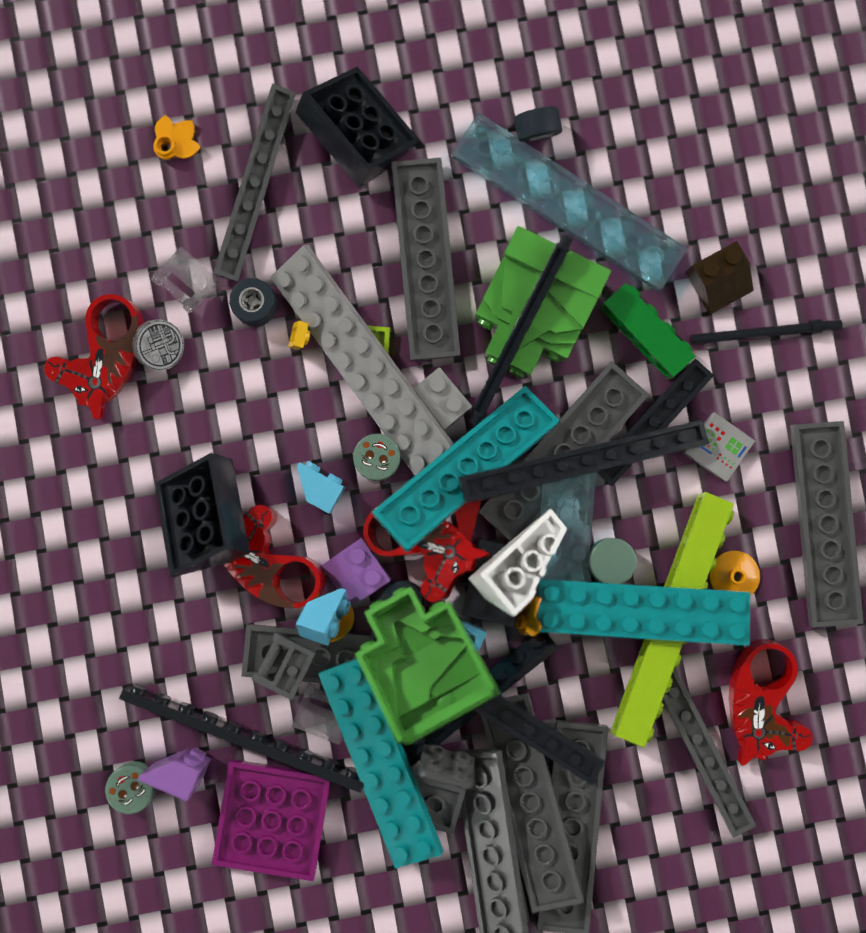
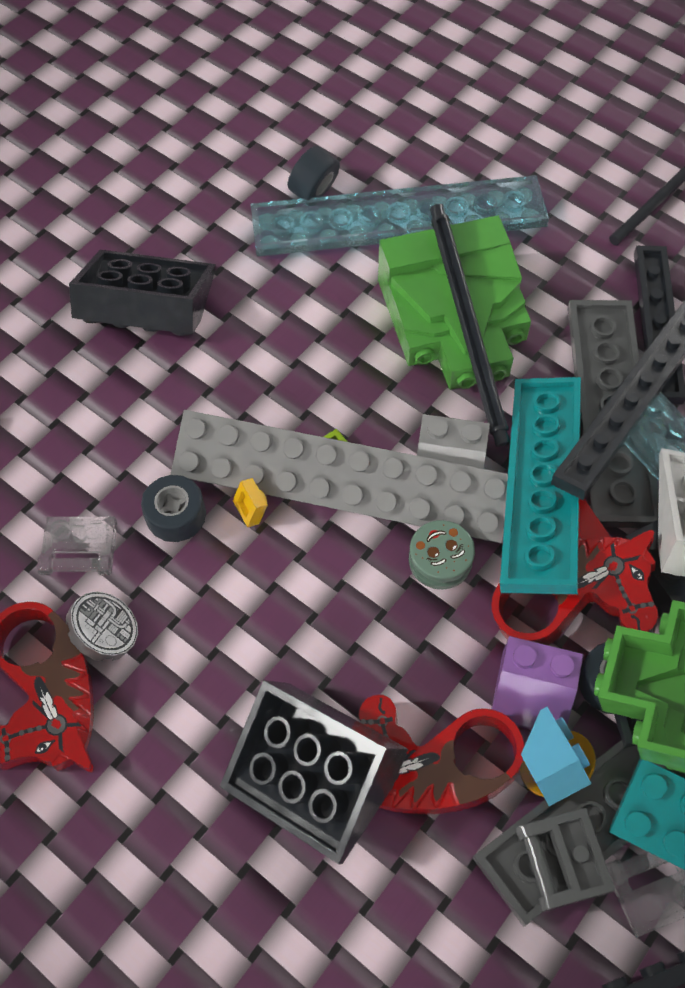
camera: 35 degrees left, 25 degrees down
dark grey plate [213,83,296,283] -> none
medium azure slope [297,461,346,514] -> none
dark grey plate [392,157,460,361] -> none
green brick [600,283,696,380] -> none
dark brown slope [685,241,754,315] -> none

